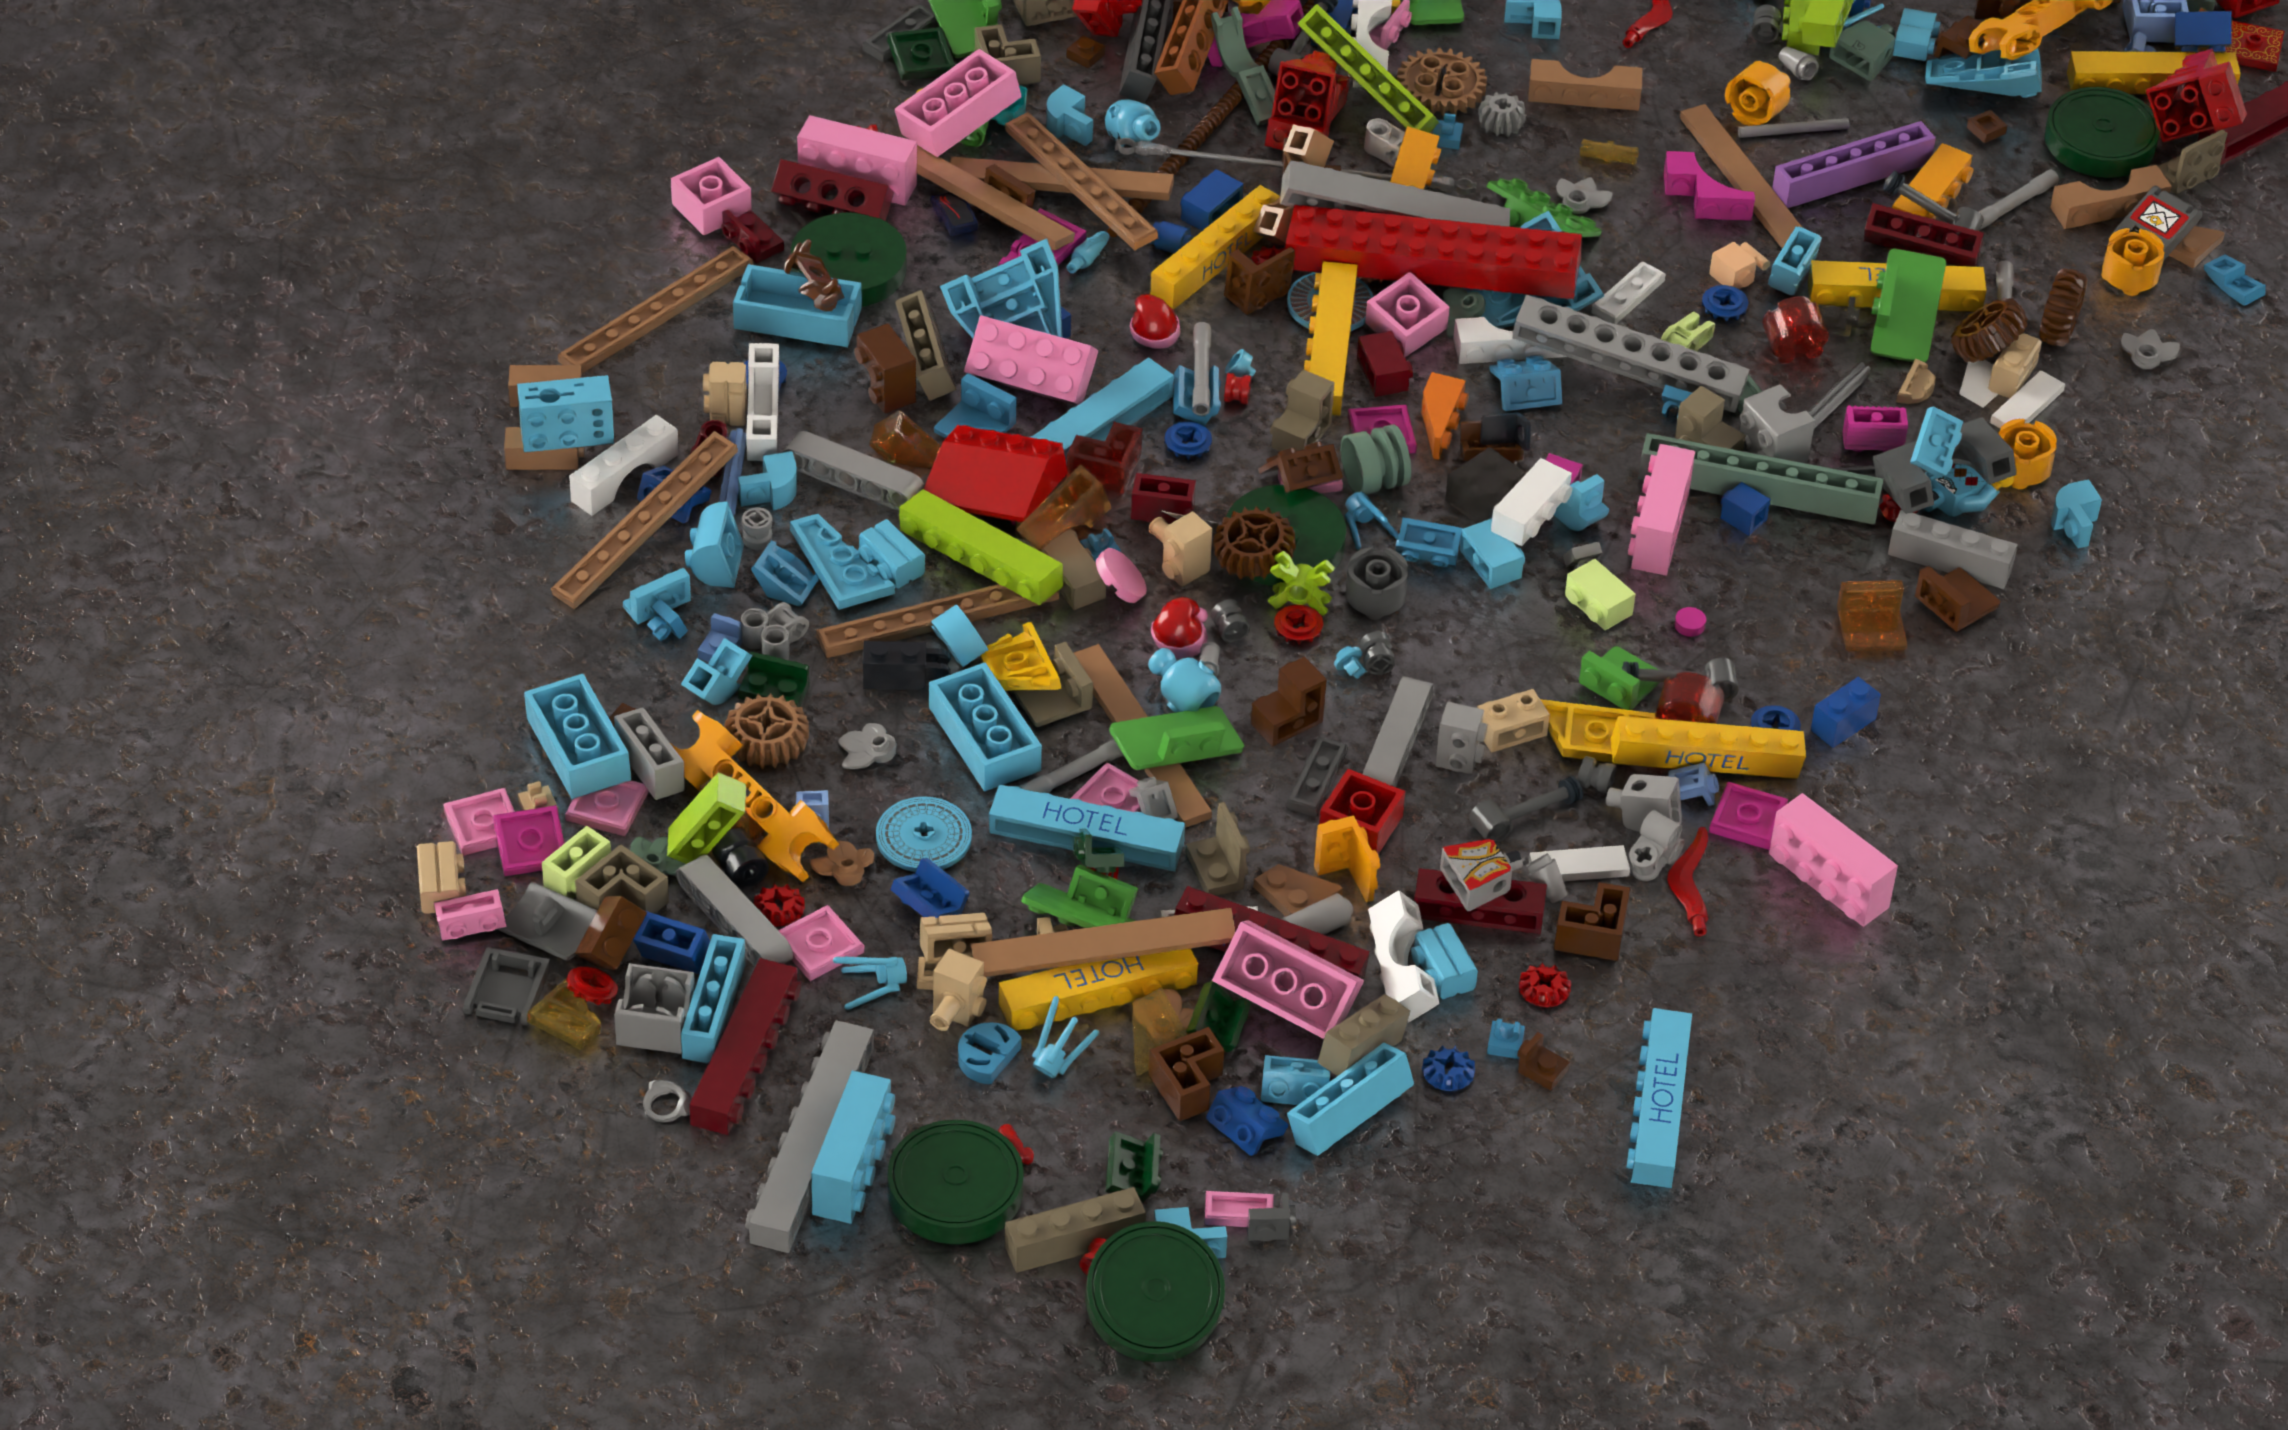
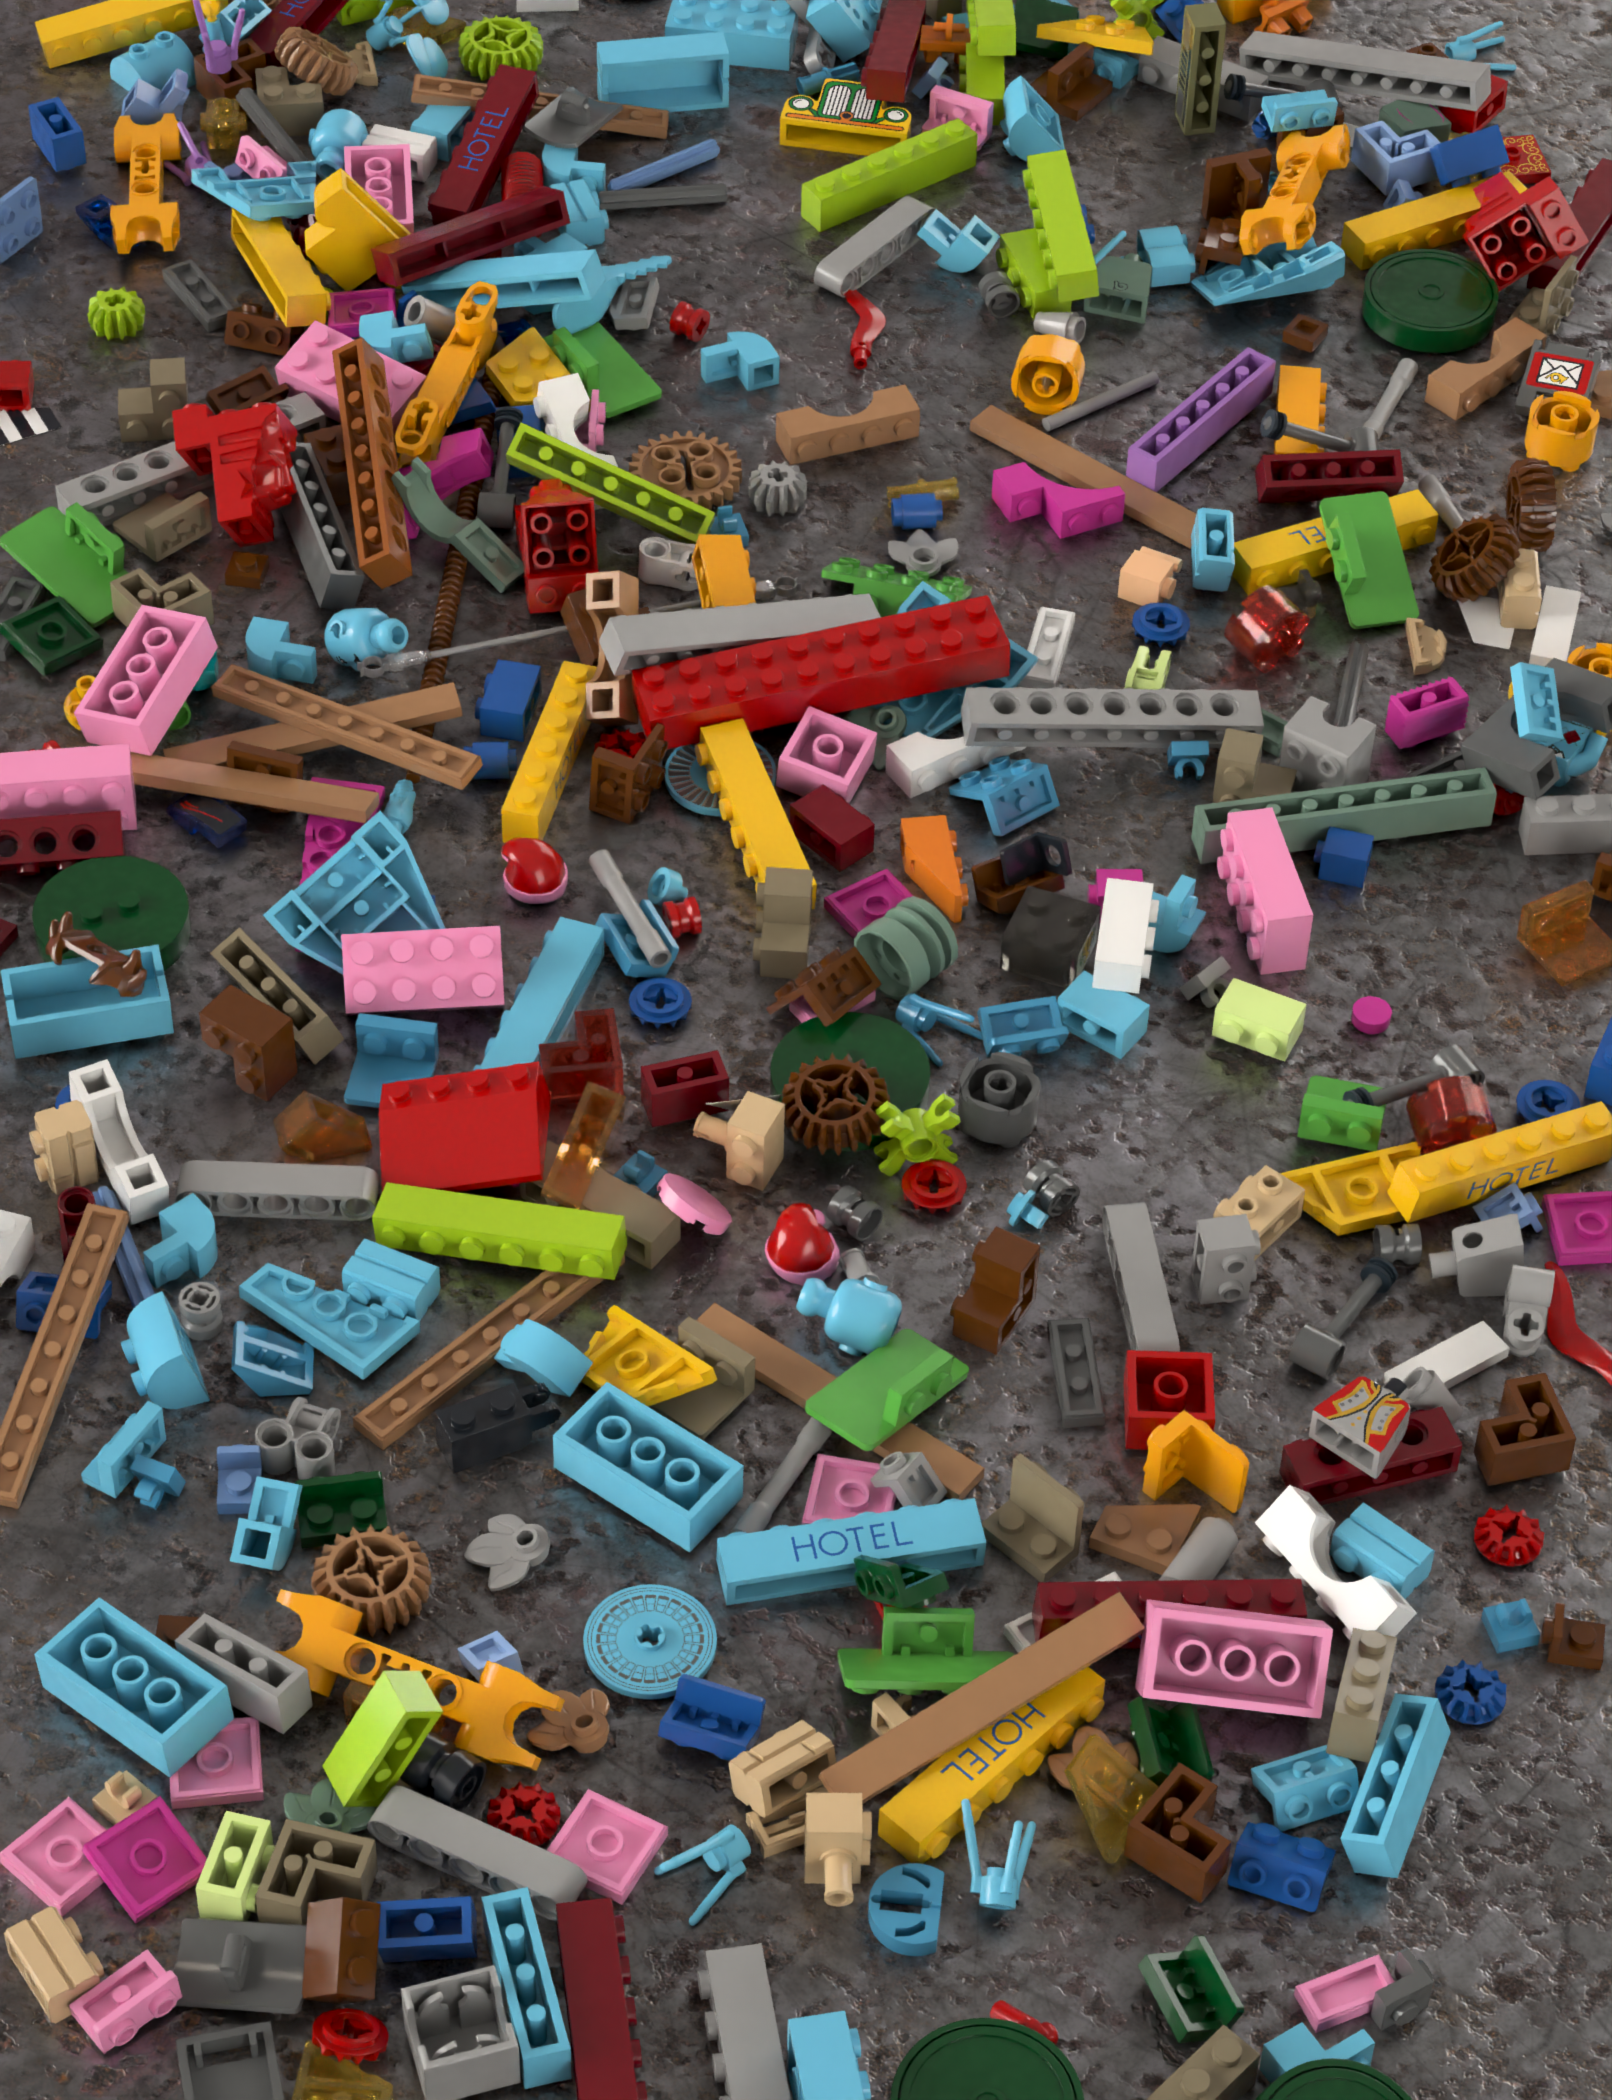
camera: 25 degrees left, 0 degrees up
none -> blue brick [891,493,943,530]

